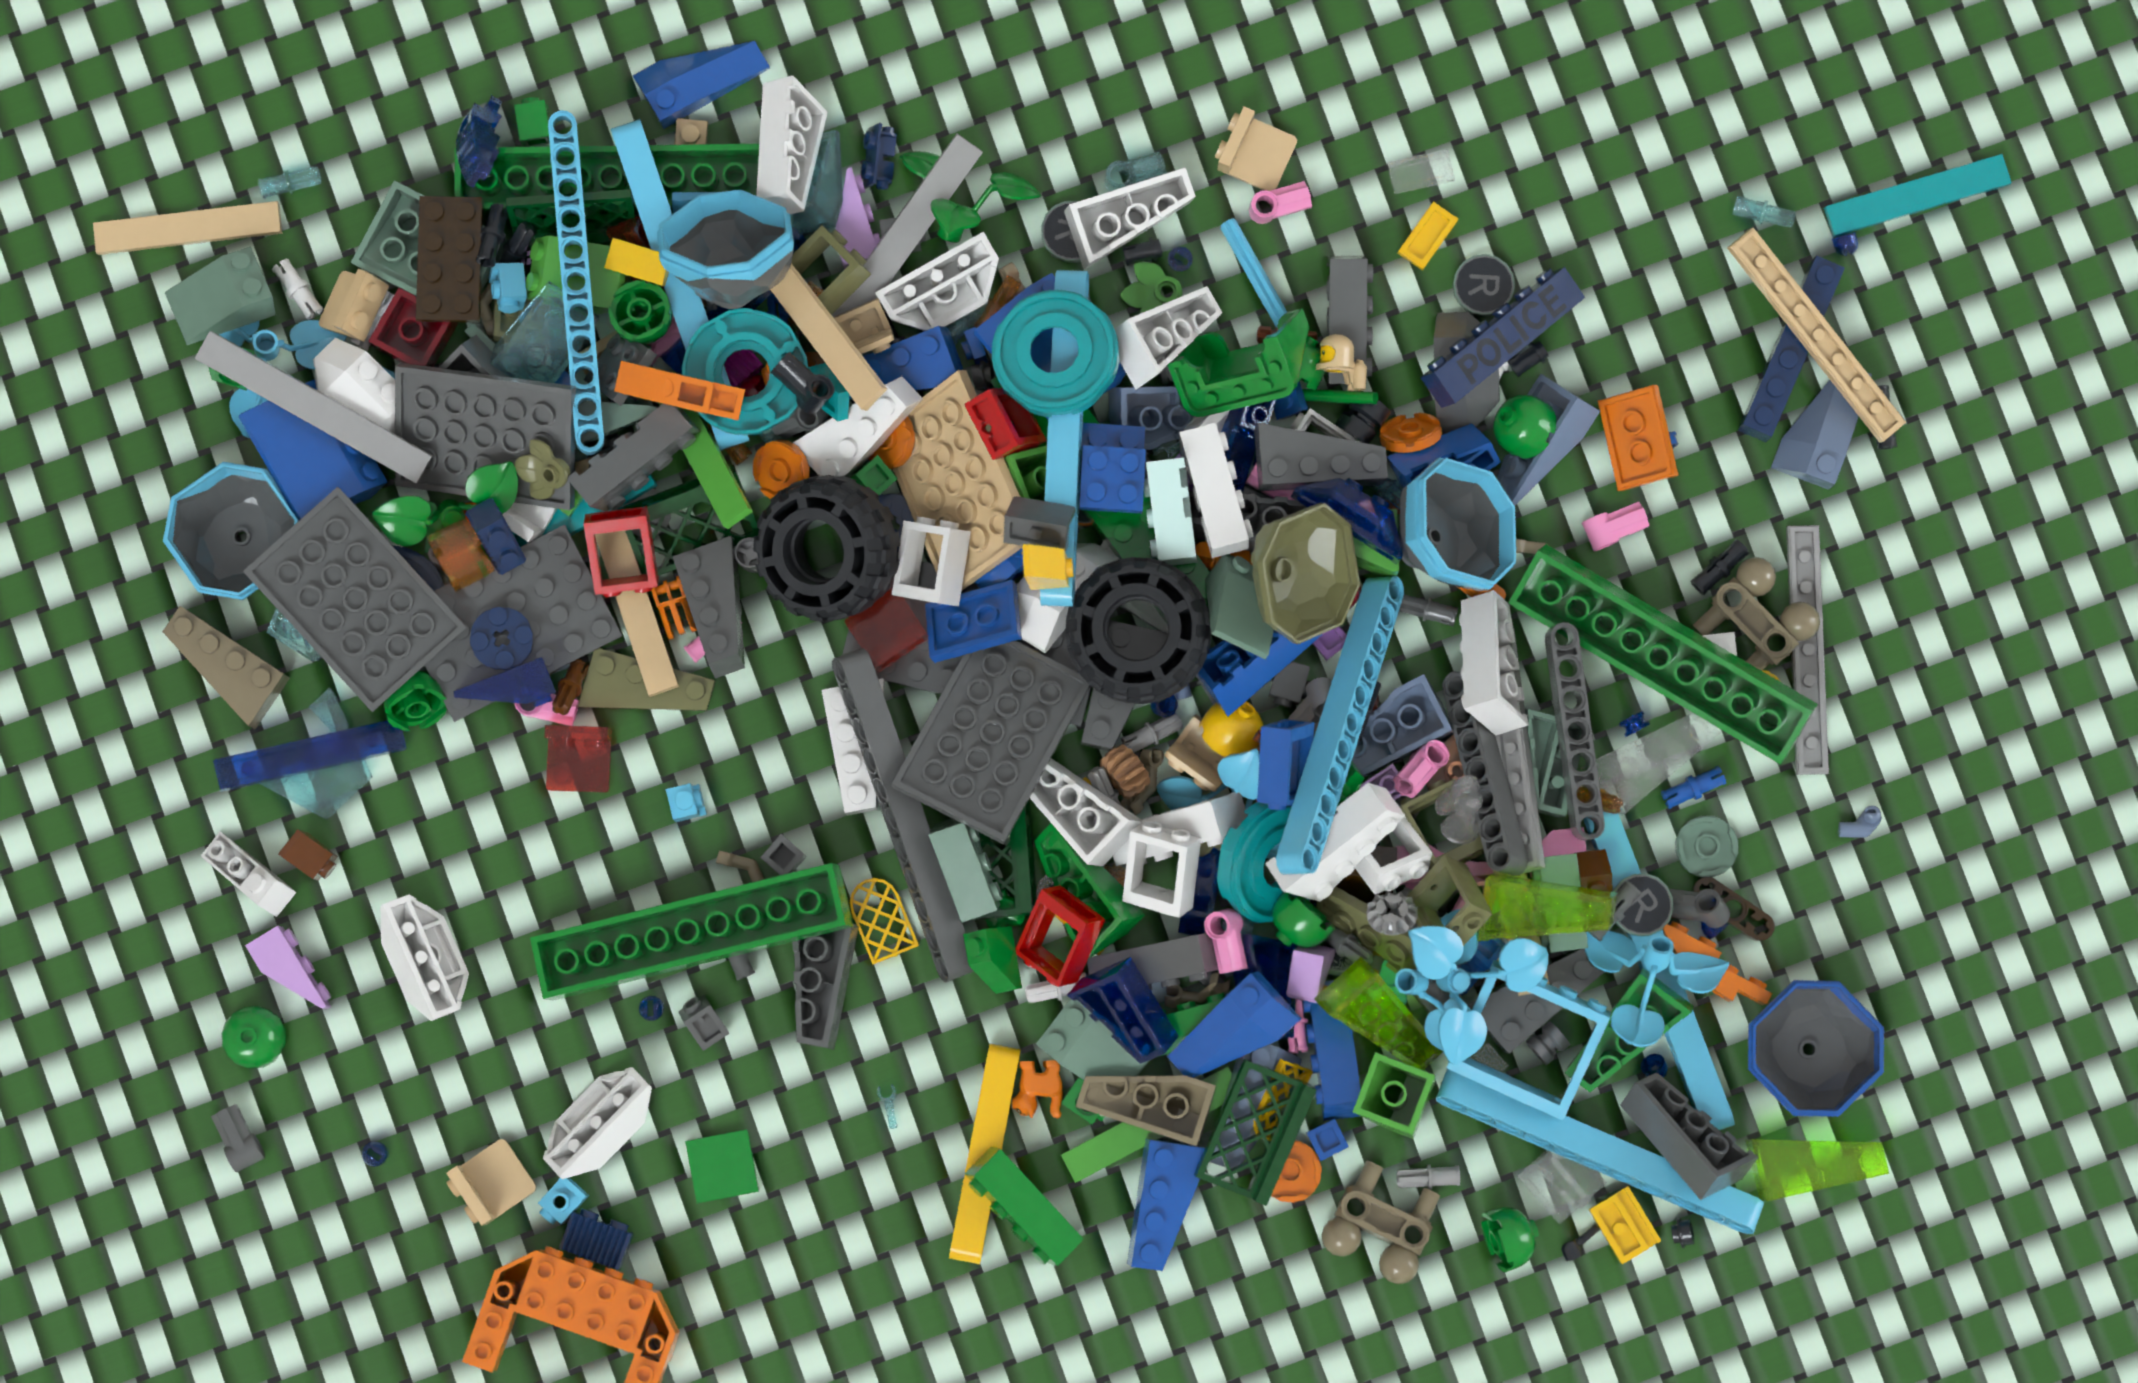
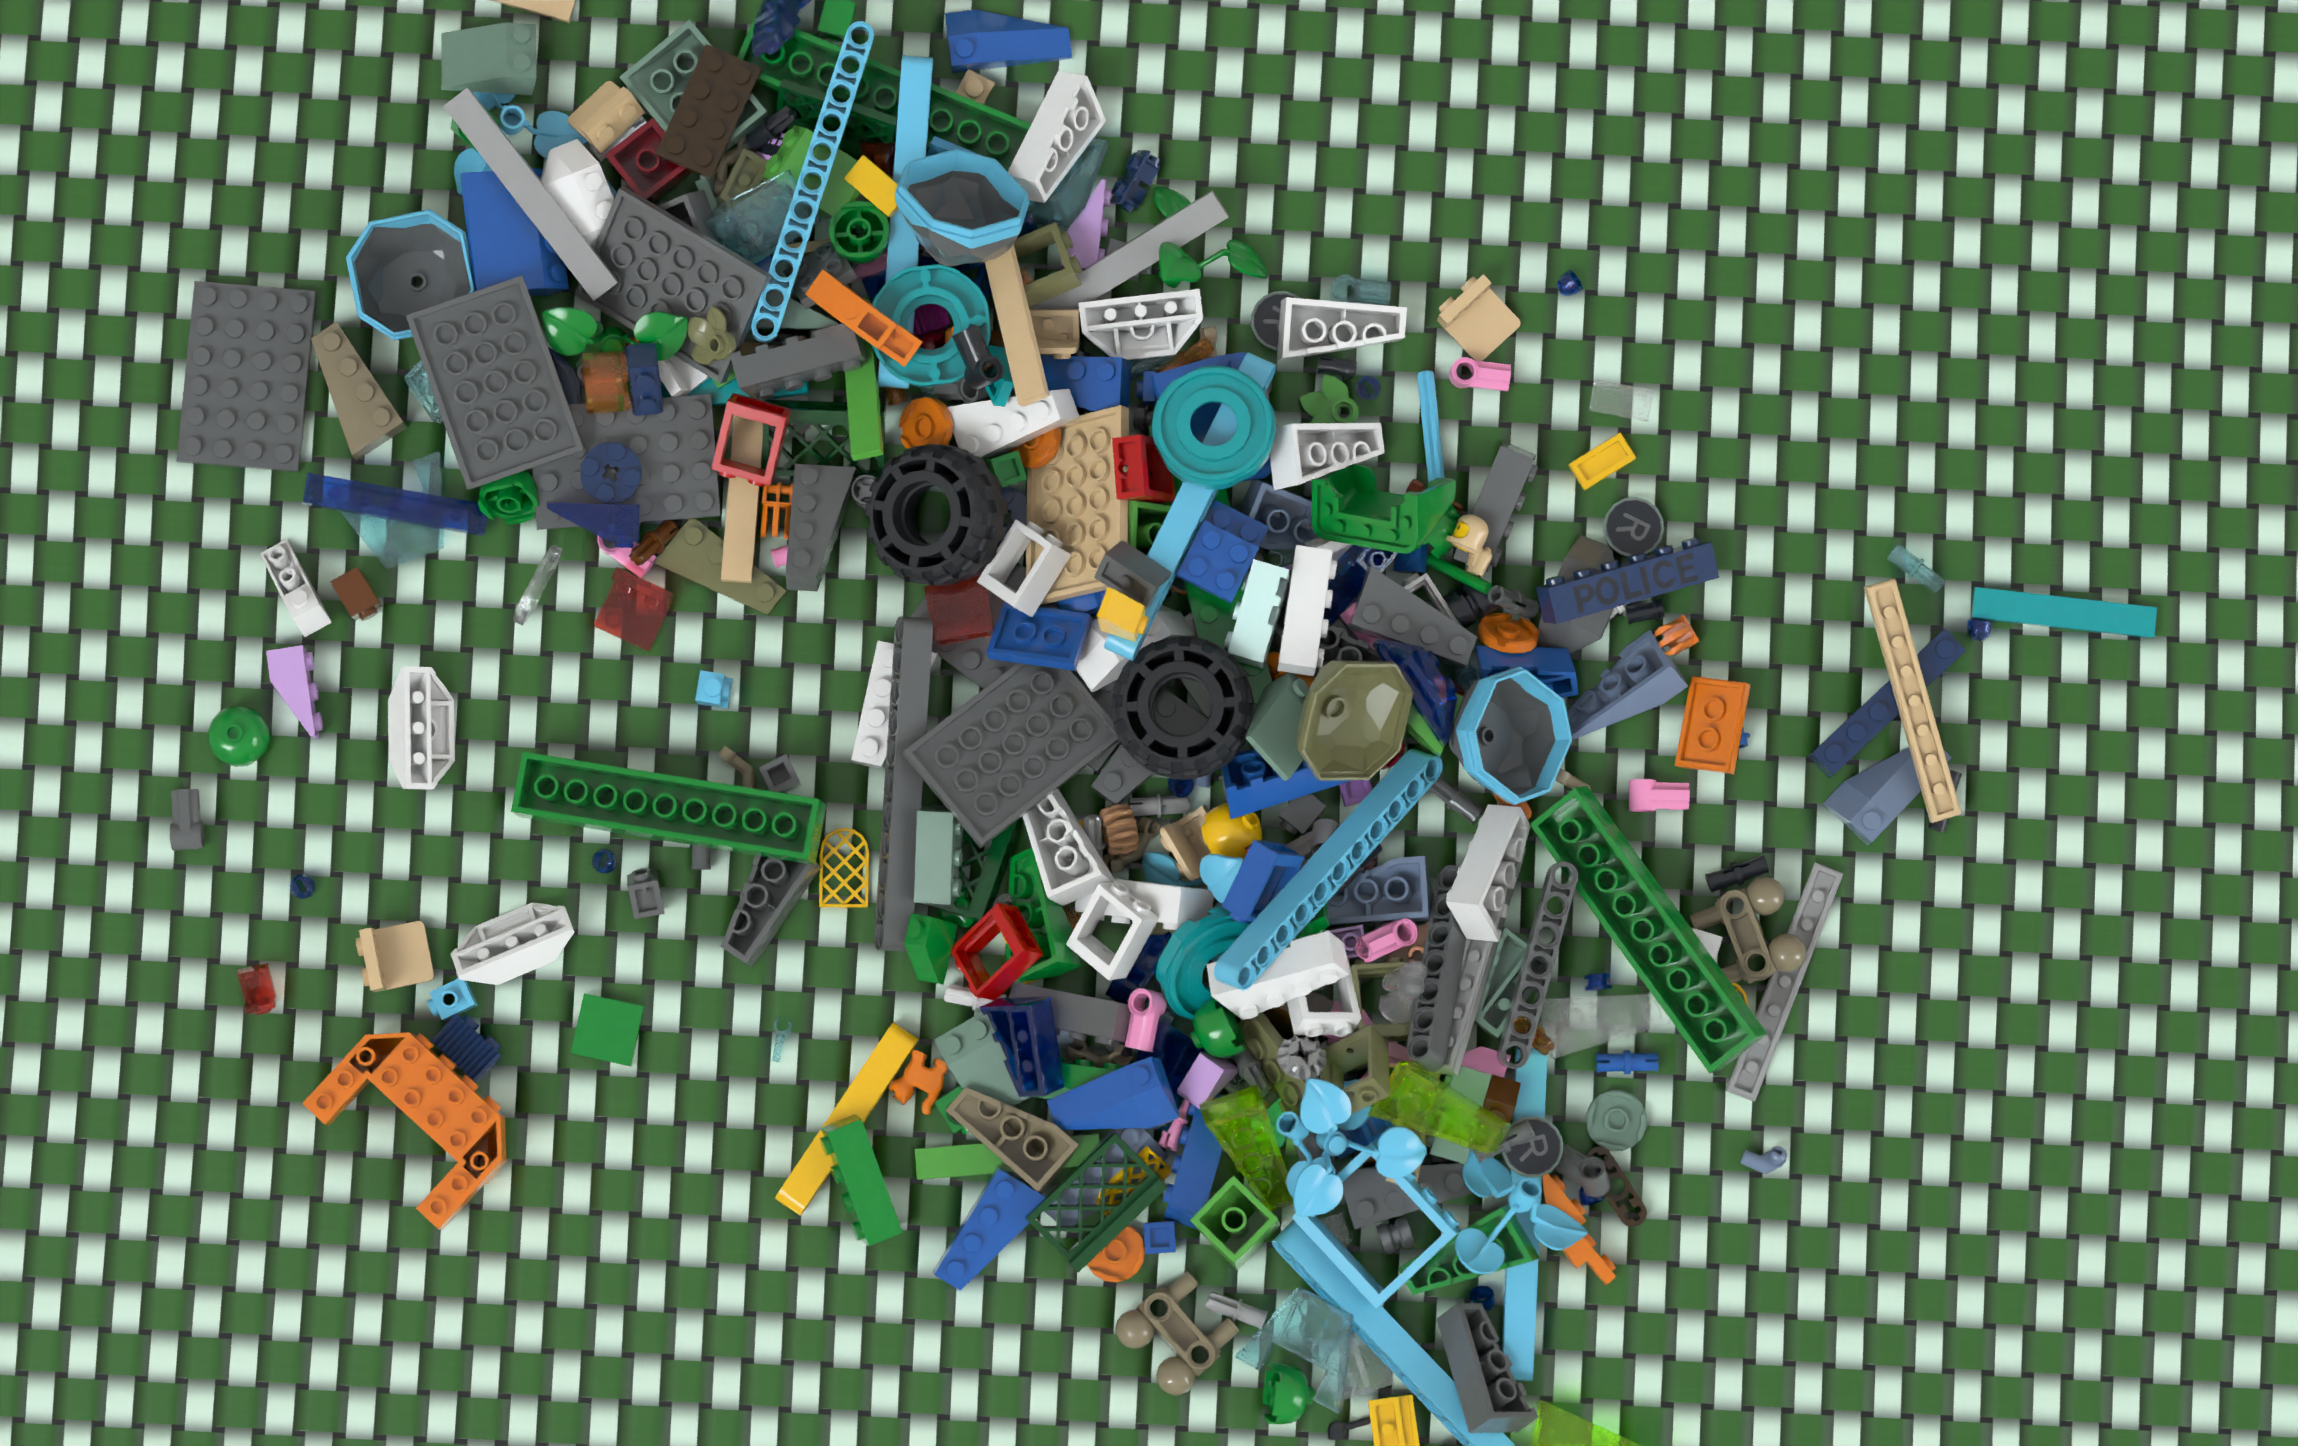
camera: 20 degrees right, 0 degrees up
white pin [272,258,324,320] -> none
black pin [475,203,508,268] -> none
medium azure brick [488,263,527,313] -> none
green cylinder [1493,395,1556,459] -> none
dark grey rock [1748,980,1884,1117] -> none
none -> dark grey plate [176,281,317,473]
none -> clear red bracket [237,963,277,1015]
none -> clear tile [513,545,563,626]
none -> clear light blue wing [1235,1287,1354,1413]
none -> dark grey pin [1488,585,1539,618]
none -> clear blue hinge [1556,269,1583,297]
none -> orange arm [1654,614,1700,656]

